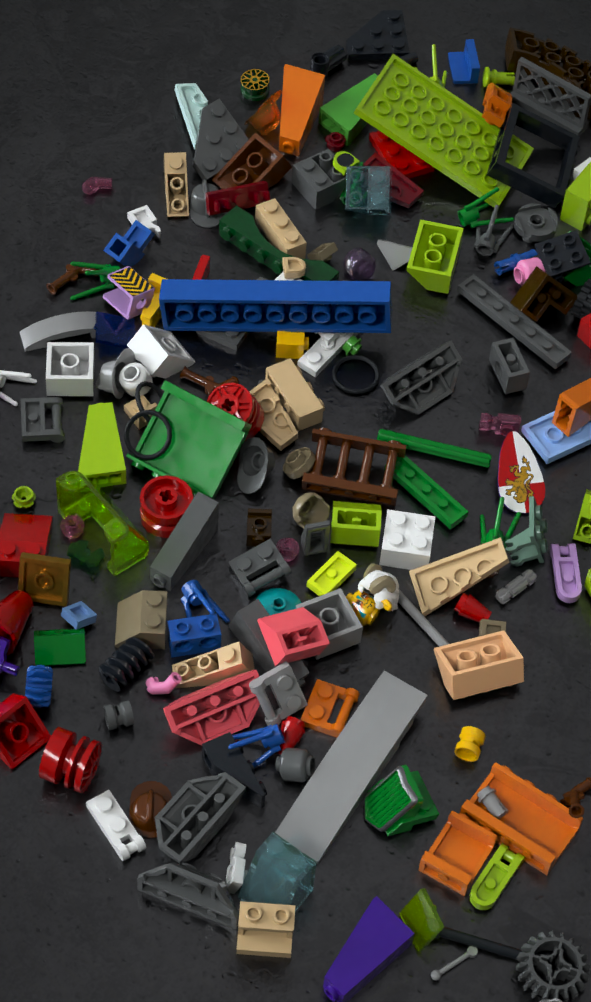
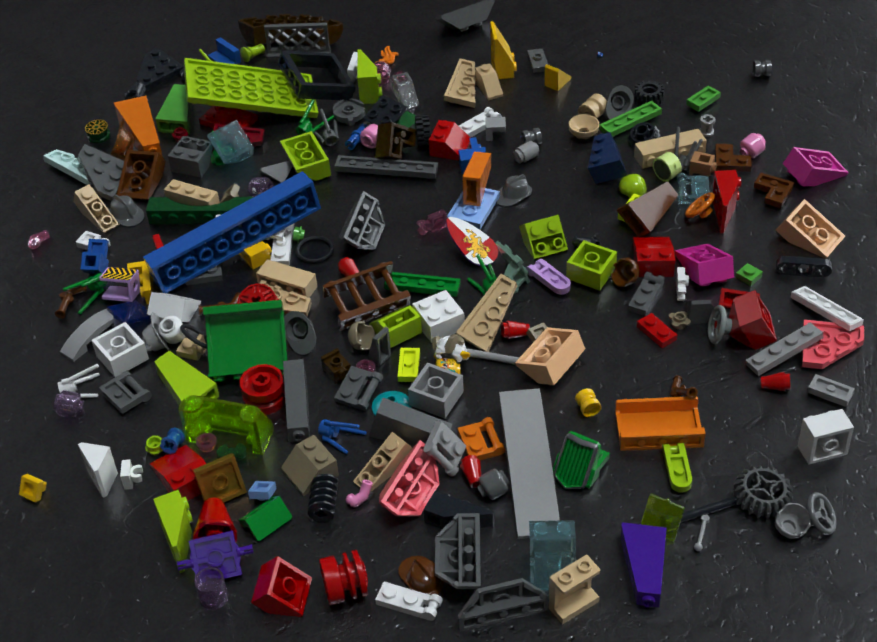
camera: 30 degrees left, 10 degrees down
blue gear [25,665,53,708] -> none
dark grey wheel [103,700,134,731] -> none
black tyre [124,410,172,460] -> none
blue brick [167,613,221,658] -> none
dark red plate [205,181,270,215] -> none
white plate [225,842,248,894] -> none
blue plant [228,724,285,768] -> none
coral slope [257,607,330,666] -> none
tan tile [282,257,306,279] -> none
dark tan plate [283,447,315,479] -> none
tile [333,151,360,176] -> none
green axle [377,429,492,468] -> none
orange panel [419,811,498,896] -> none
light grey pin [477,786,509,819] -> none
orange slope [482,83,512,128] -> none
dark grey brick [489,338,530,394] -> none
light grey axle [495,569,537,604] -> none
none -> blue bush [160,427,185,454]
none -> red cone [338,257,359,277]

